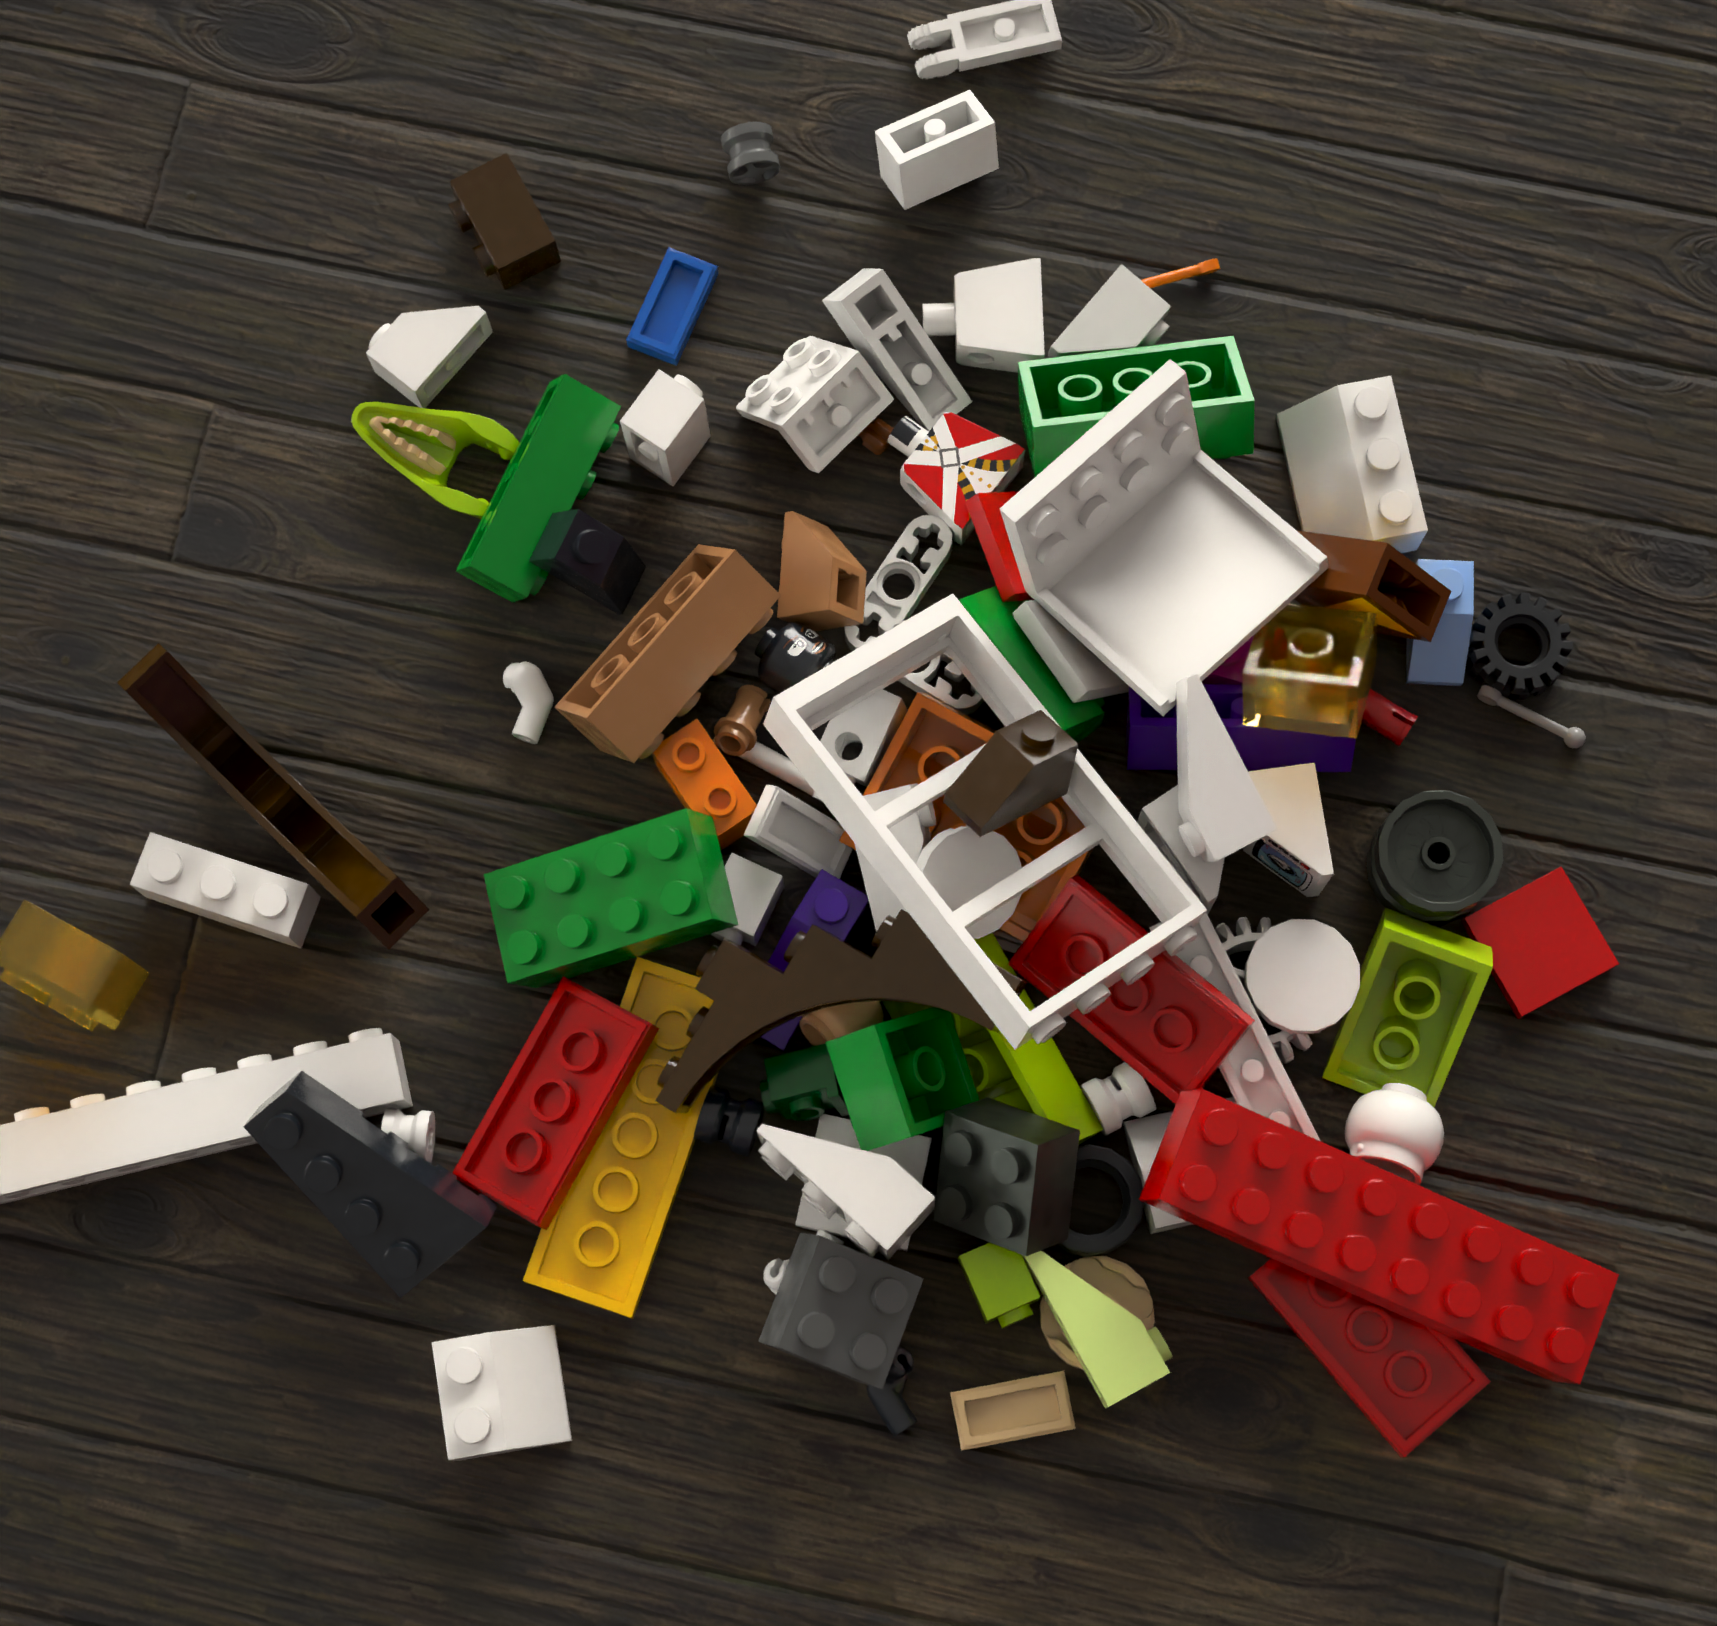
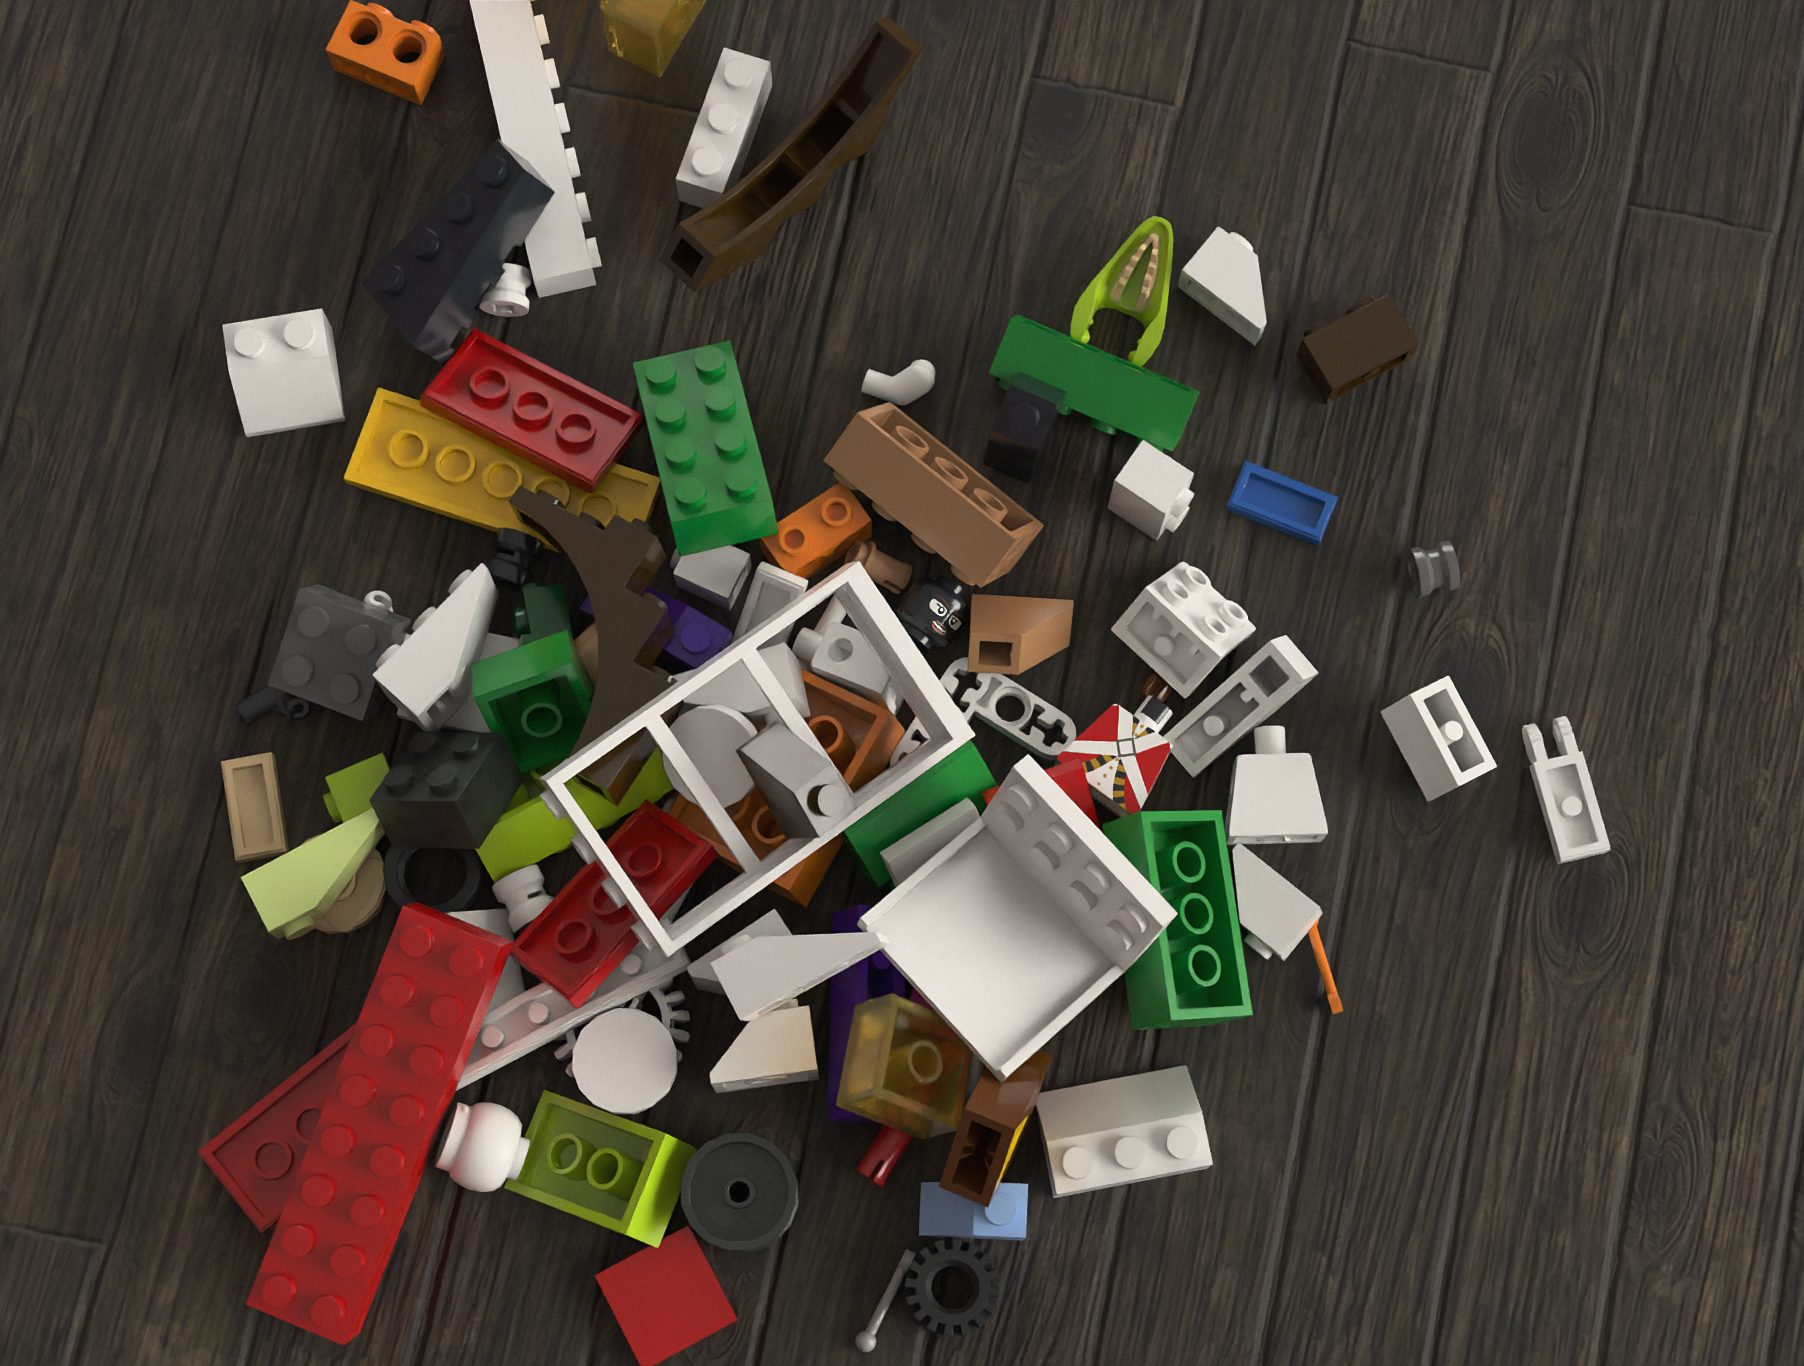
camera: 85 degrees right, 0 degrees up
none -> orange brick [326,0,446,105]

